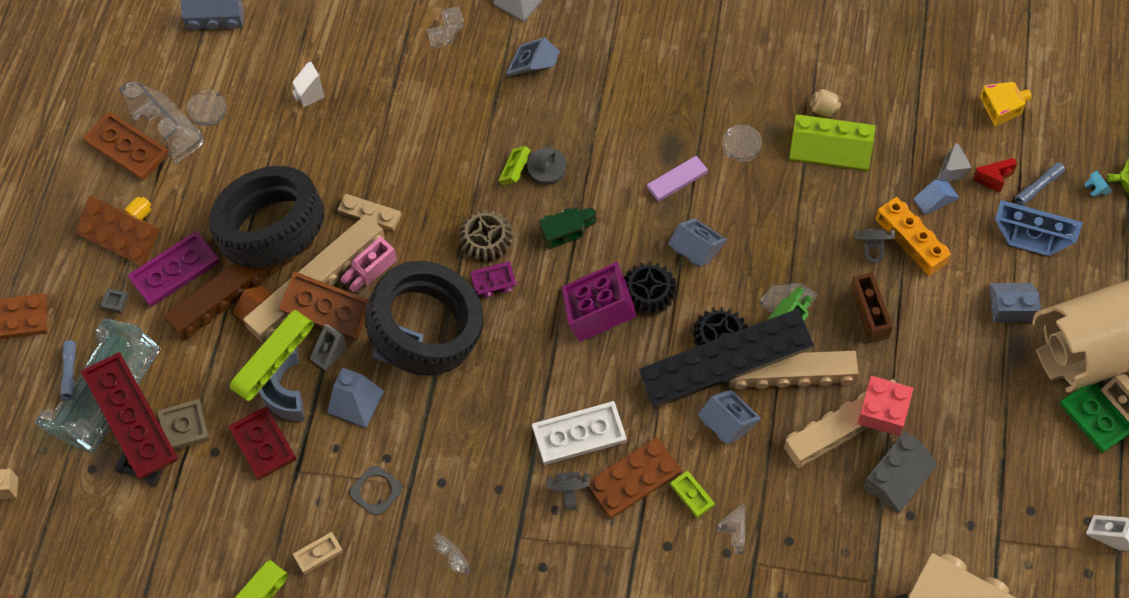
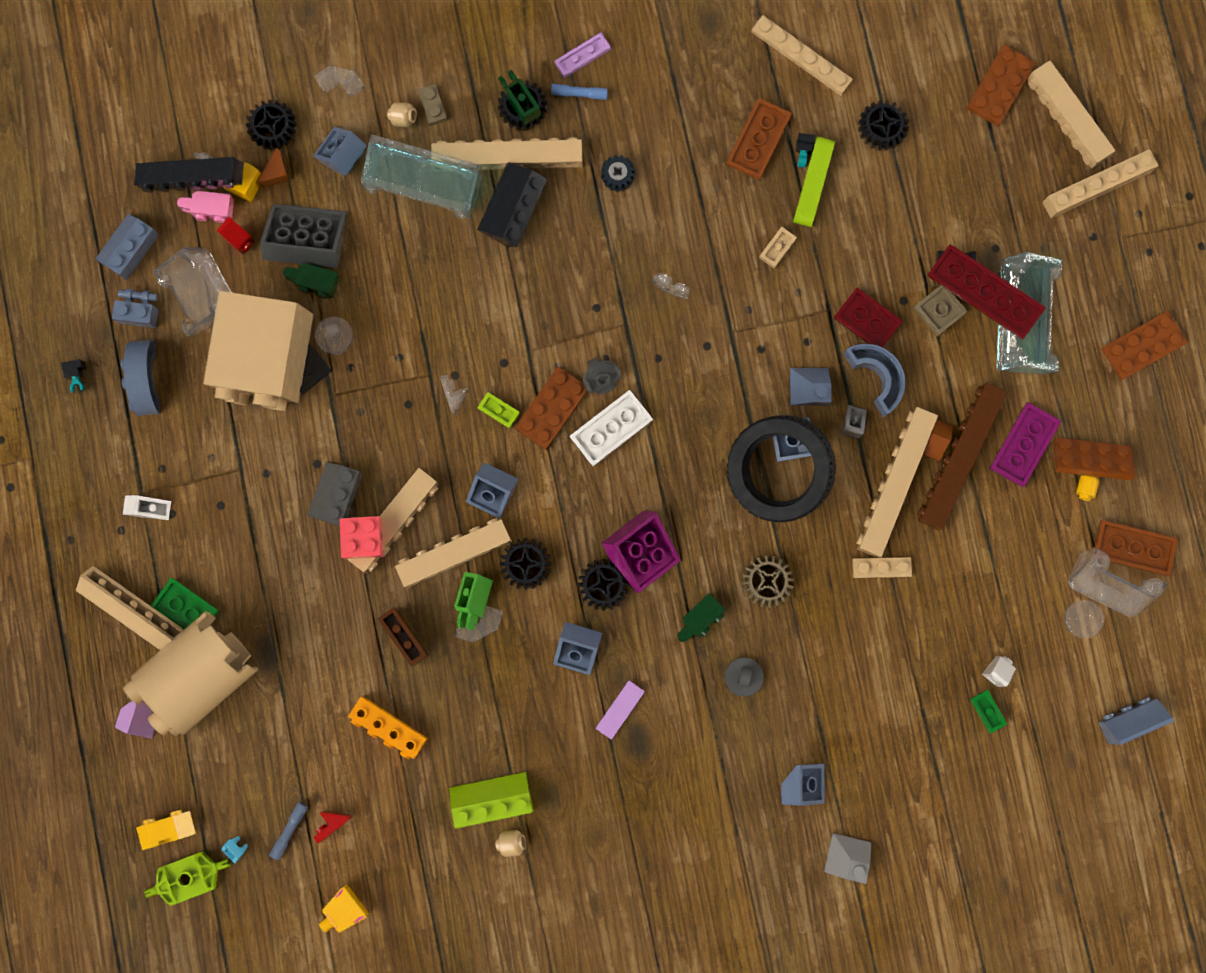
camera: 160 degrees right, 20 degrees up
sand blue piece [60,340,76,400] -> none
dark grey plate [101,288,129,314] -> none
black tyre [209,166,325,268] -> none
lime beam [230,310,314,401] -> none
dark orange plate [278,271,368,341] -> none
bright pink hinge [341,236,397,292] -> none
dark grey piece [350,466,402,515] -> none
clear tile [427,6,464,48] -> none
magenta bracket [470,261,517,298] -> none
lime plate [498,146,531,185] -> none
black plate [639,309,814,409] -> none
clear tile [722,124,762,162] -> none
dark grey tile [854,229,895,262] -> none
medium blue slope [914,180,959,215] -> none
light grey slope [937,143,972,182] -> none
sand blue slope [989,283,1041,322] -> none
medium blue wedge [995,200,1083,256] -> none
none -> green plate [969,690,1007,734]

